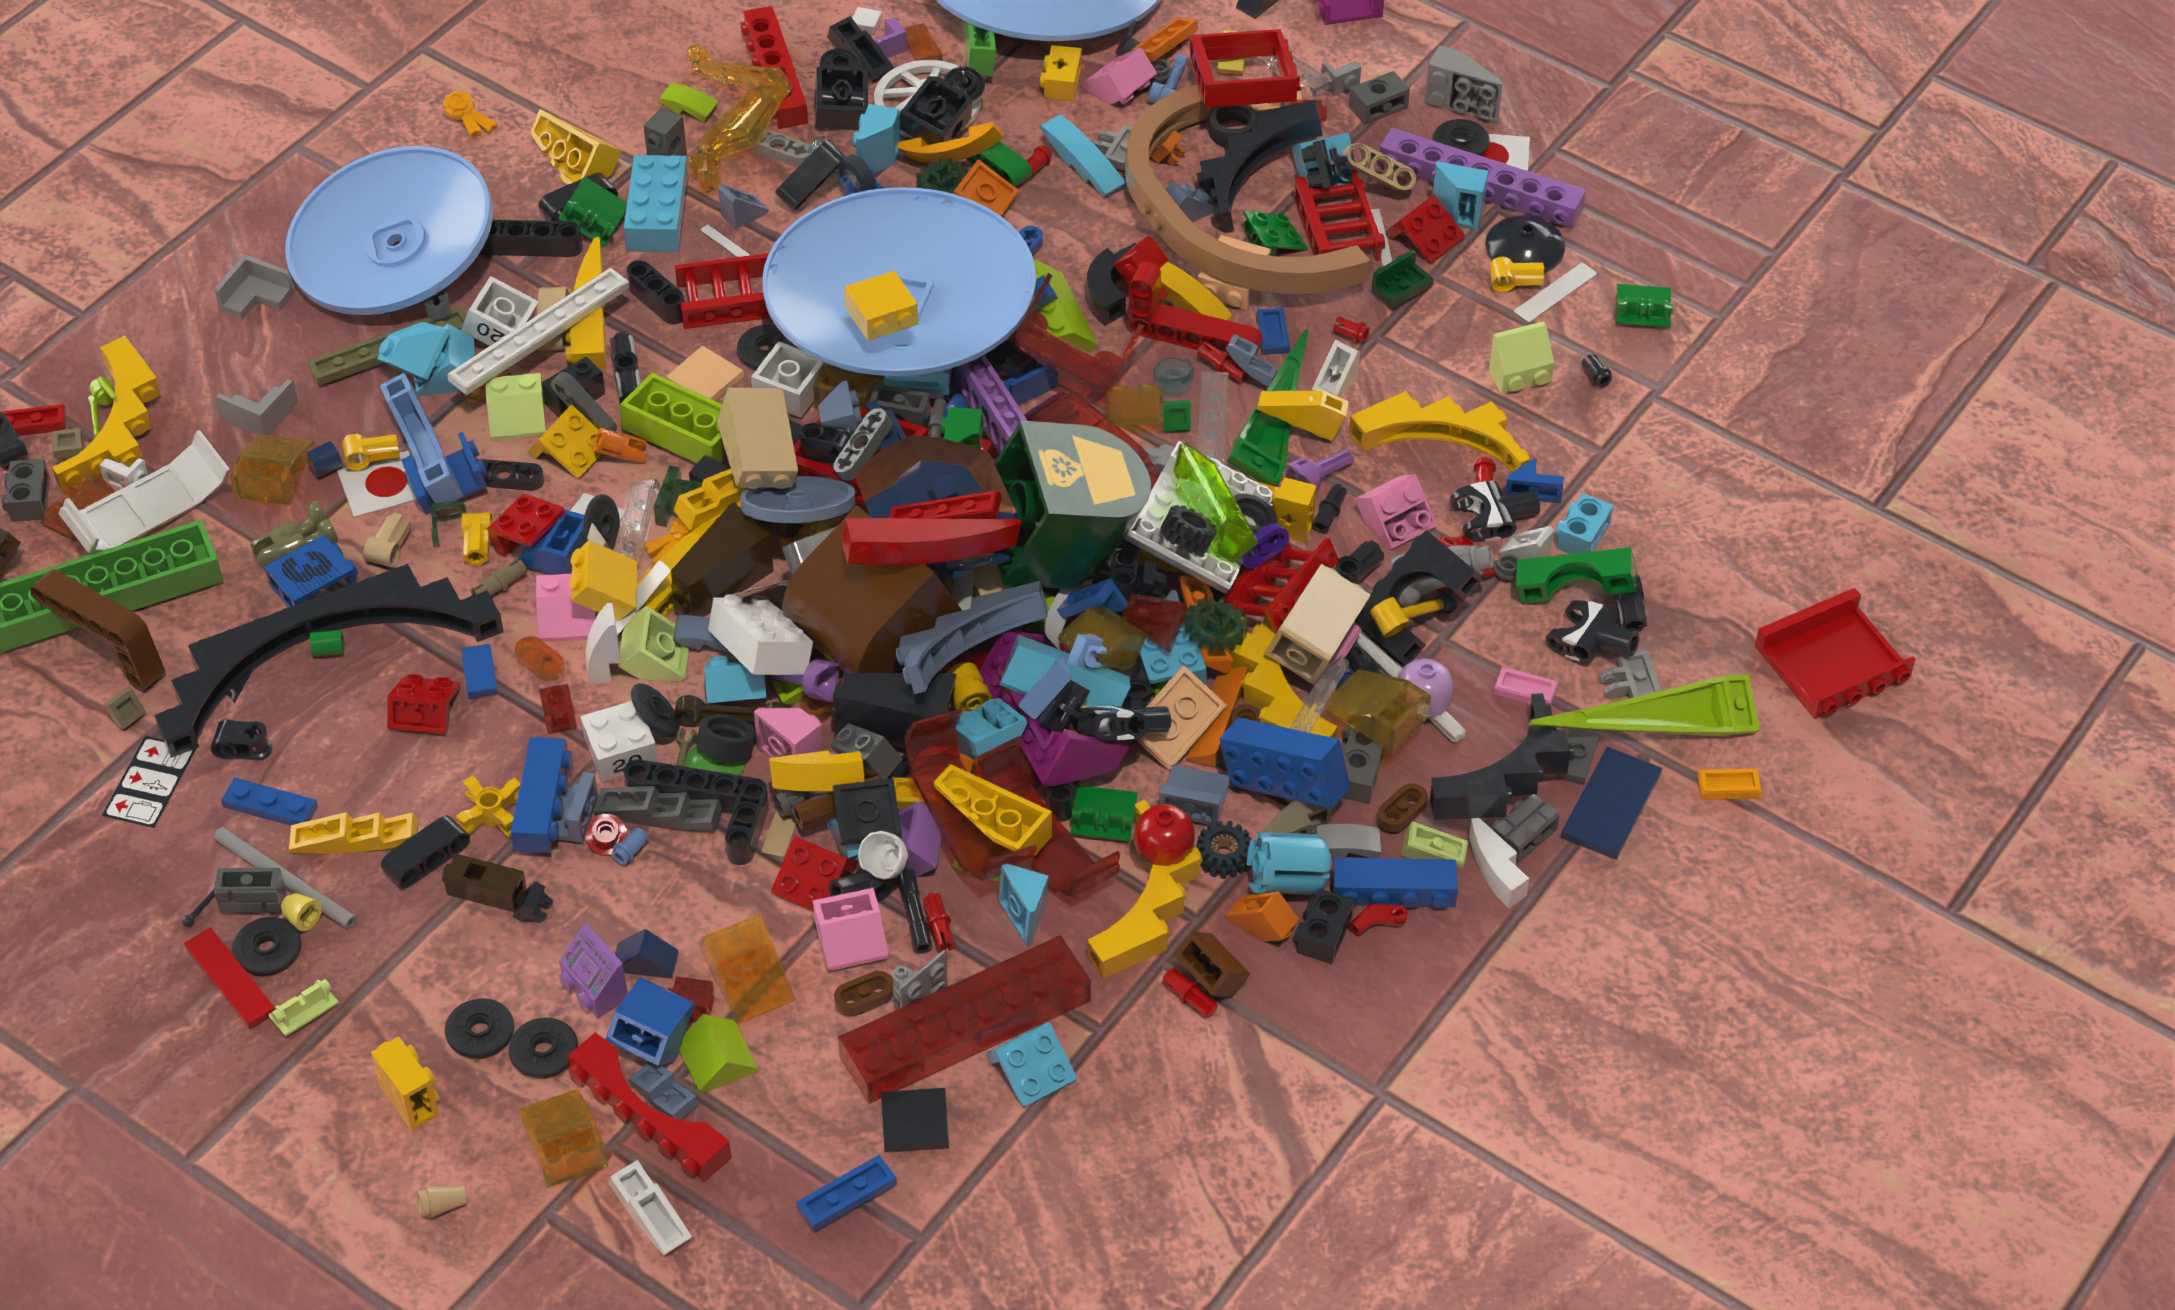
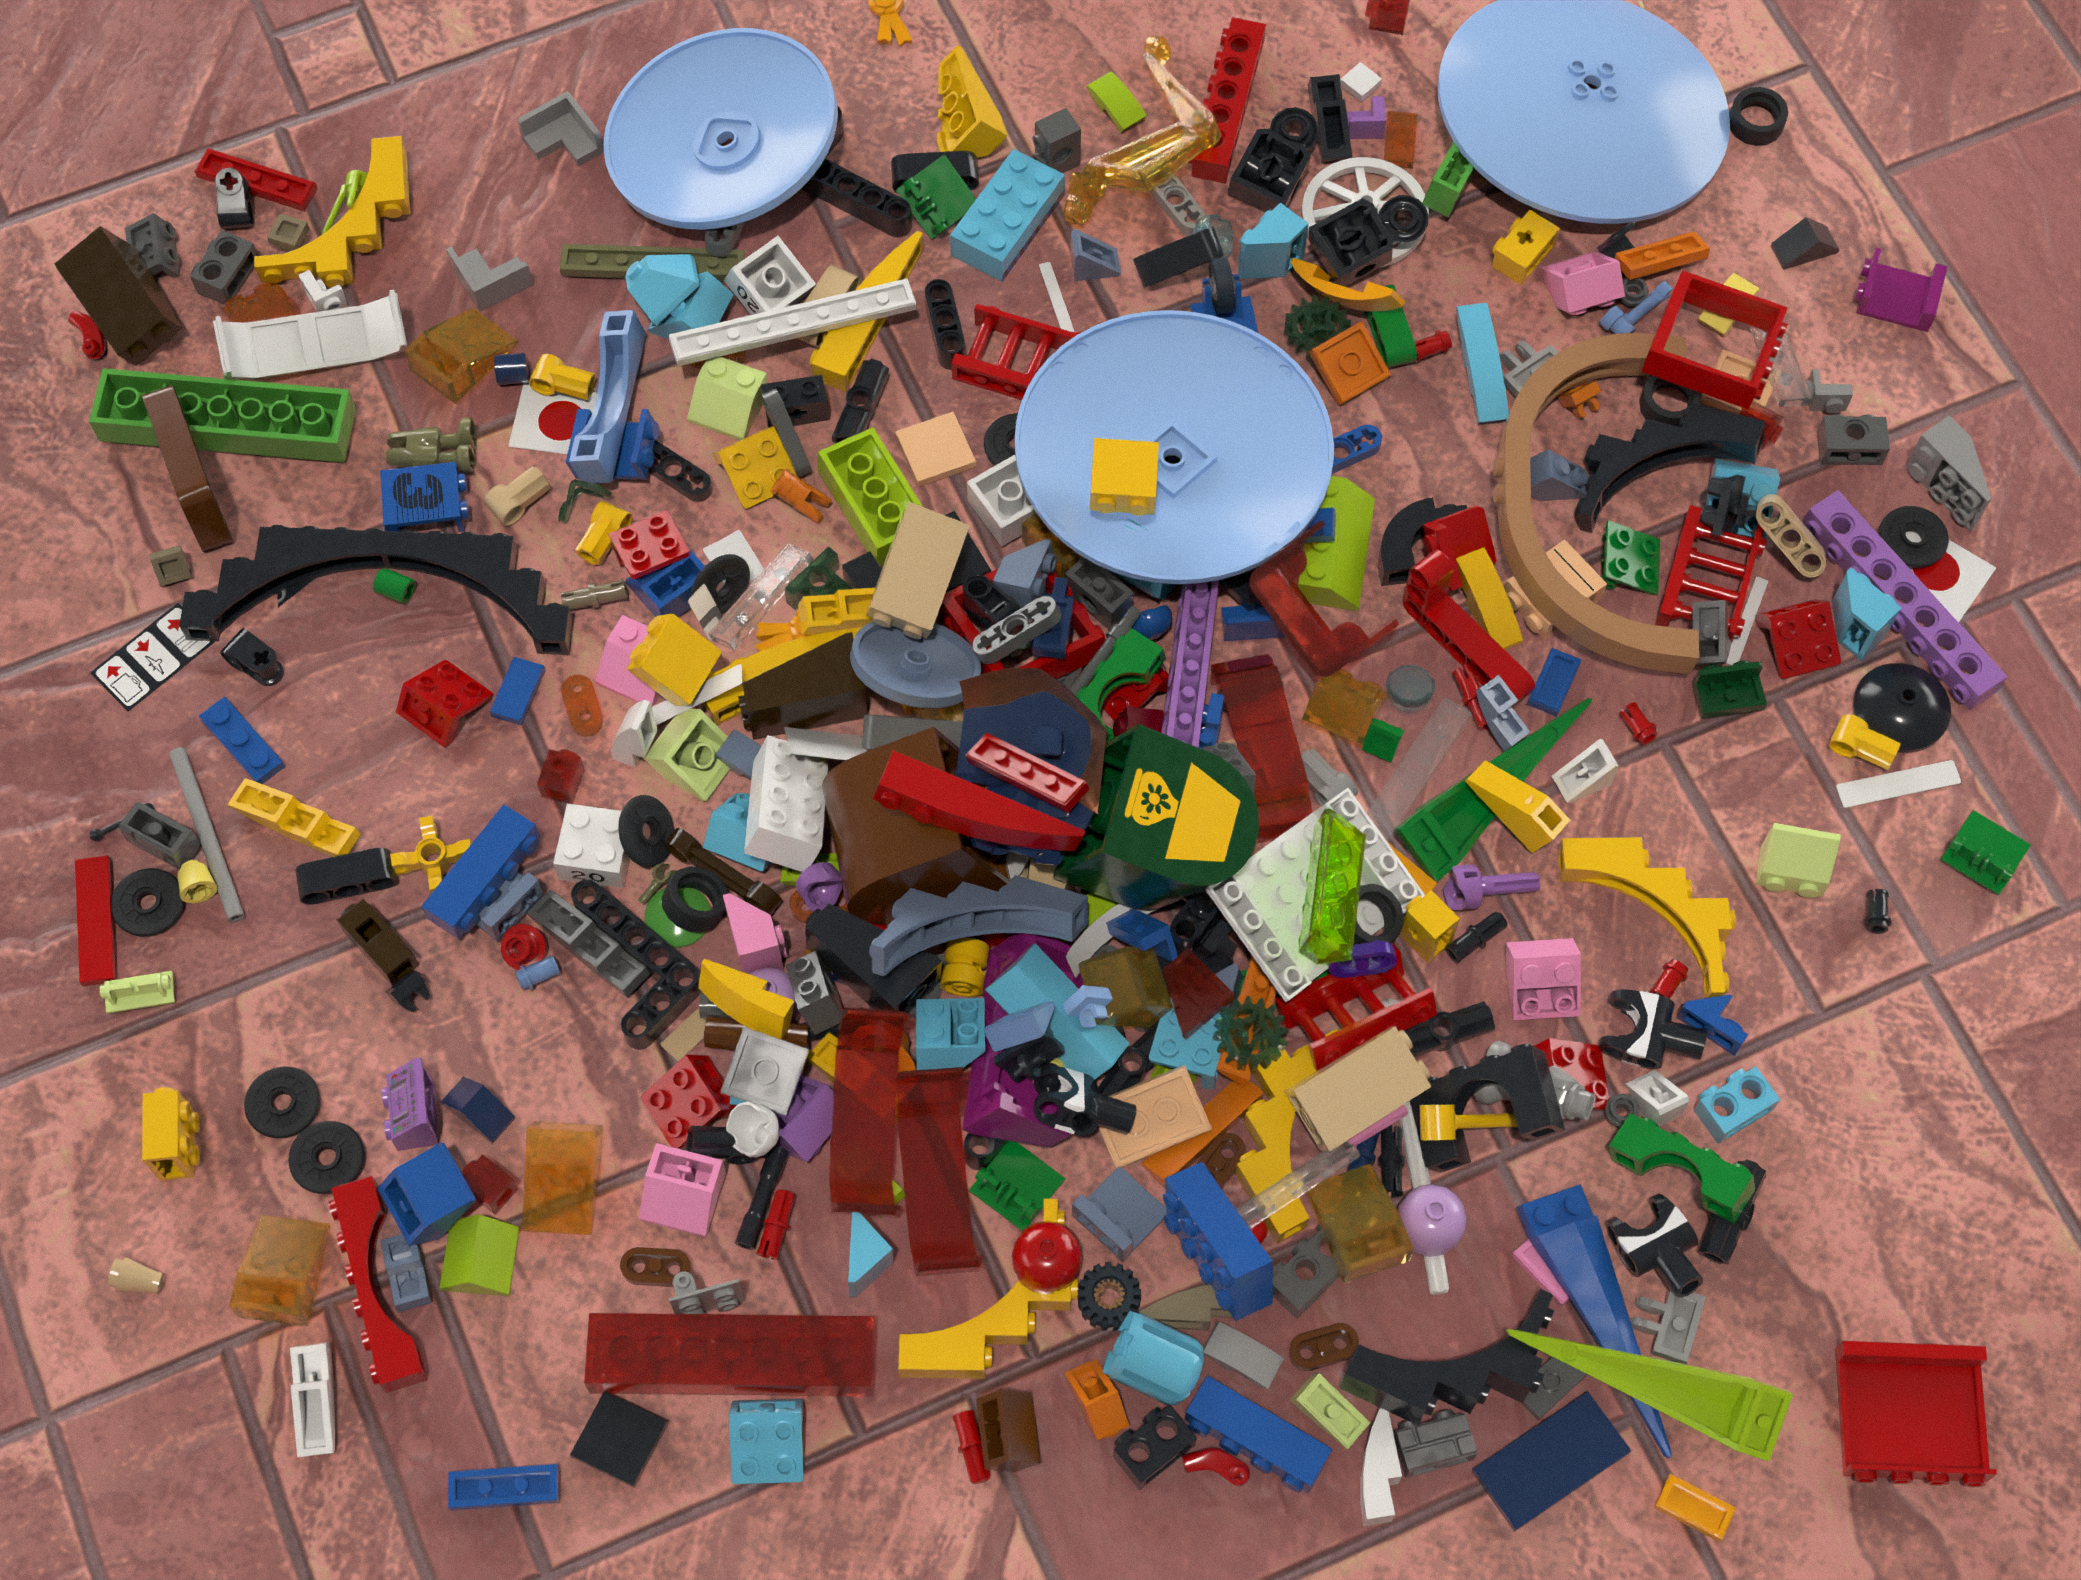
camera: 30 degrees right, 15 degrees up
yellow wedge [933,764,1052,855] -> none
black tyre [1160,505,1217,554] -> none
none -> blue plate [1517,1184,1672,1459]
none -> flat silver slope [1693,600,1731,665]

